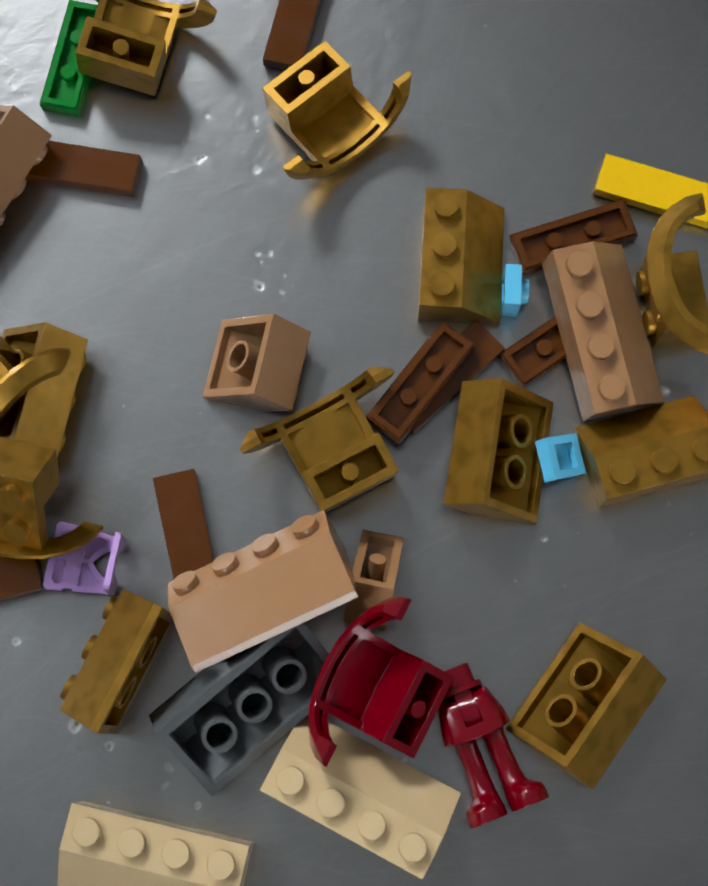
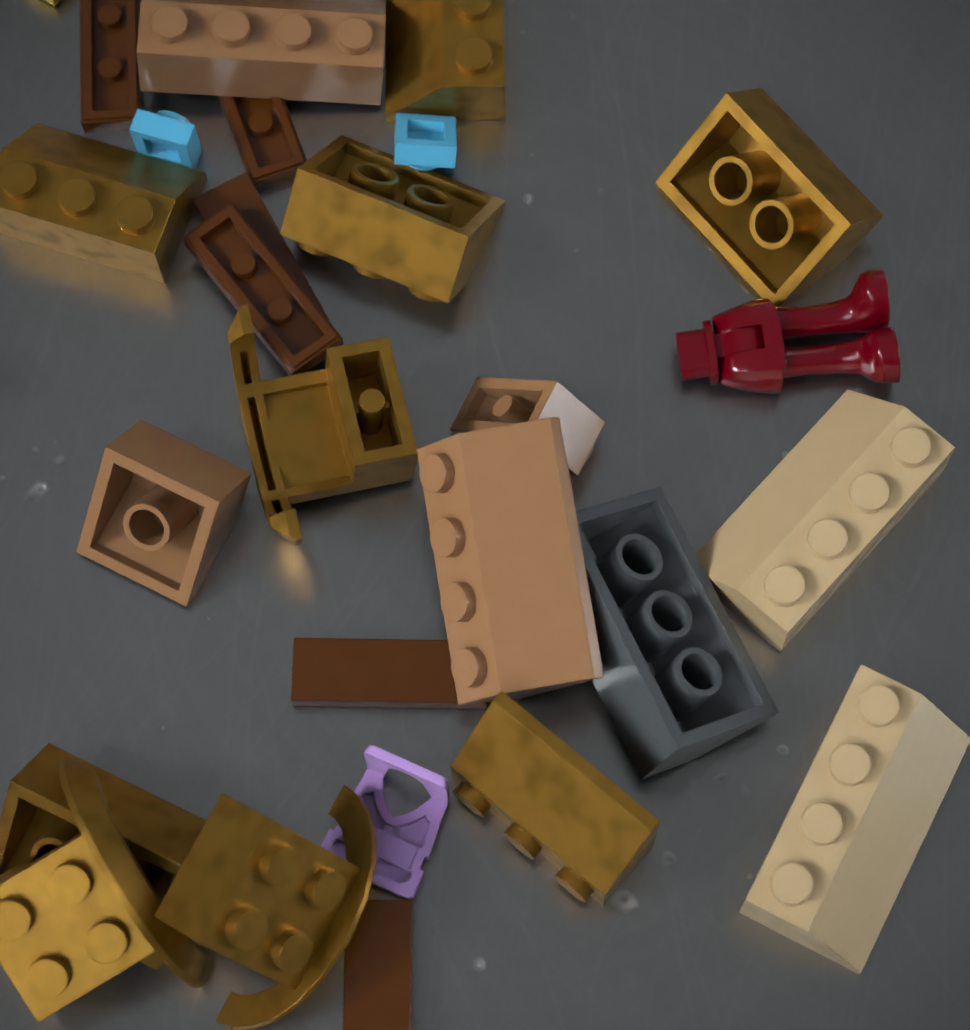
camera: 75 degrees left, 5 degrees down
dark red piece [308,596,454,767] -> none

